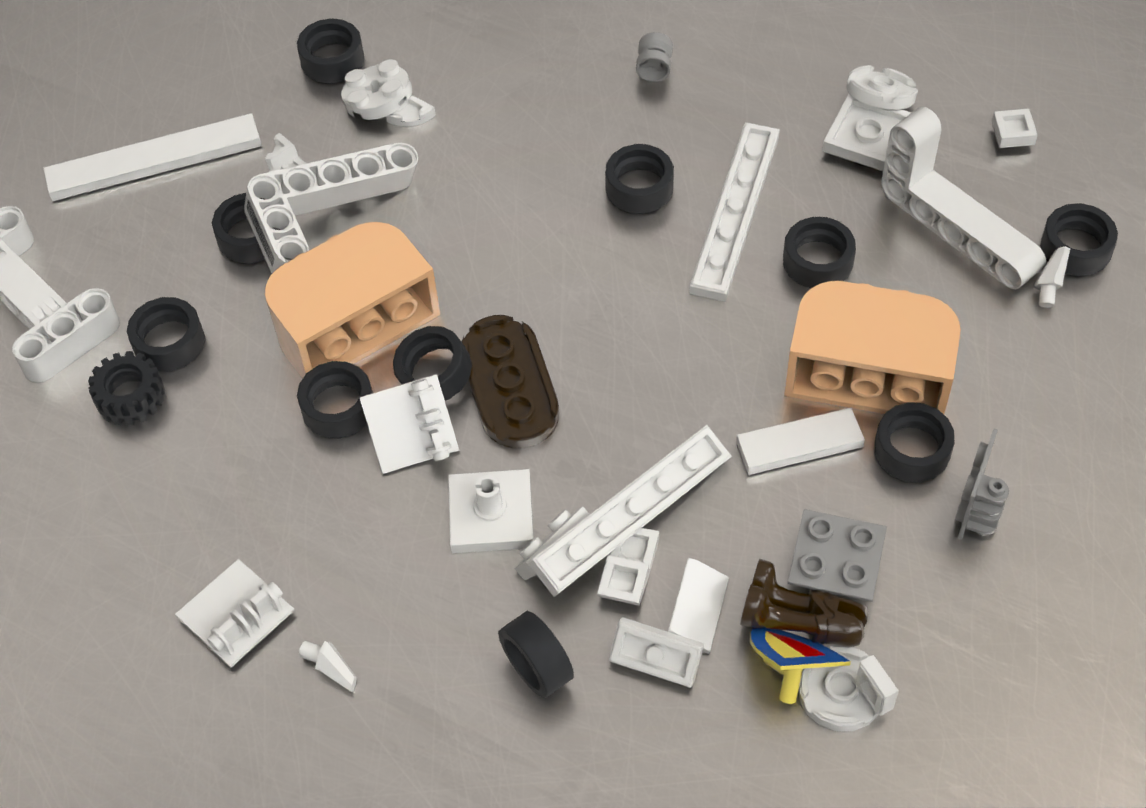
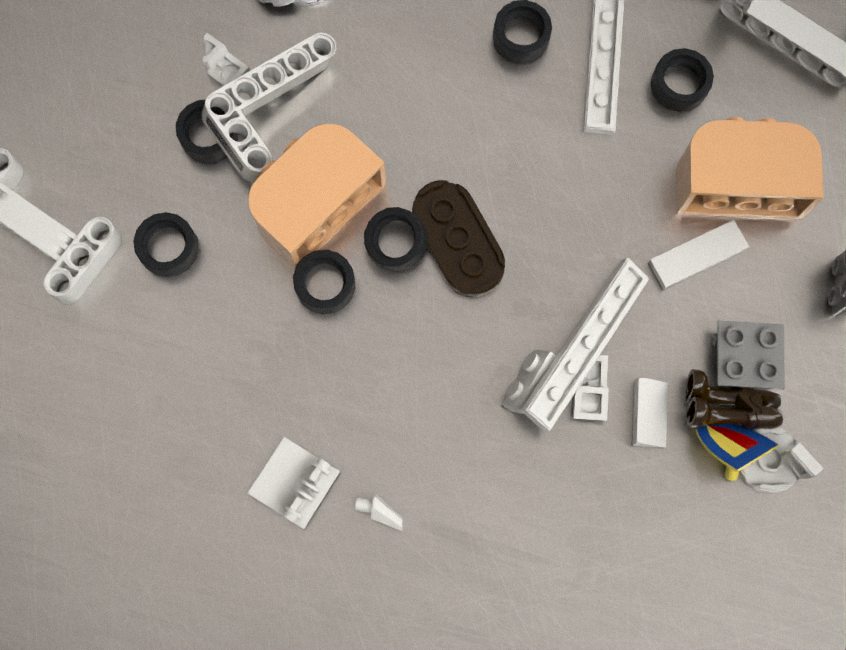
camera: 15 degrees left, 20 degrees up
white tile [43,113,262,201] -> none
black tyre [88,351,165,426] -> none
white hinge [359,374,459,474] -> none
white tile [449,469,534,554] -> none
black tyre [498,611,574,698] -> none
white plate [609,617,704,688] -> none
black tyre [875,402,955,483] -> none

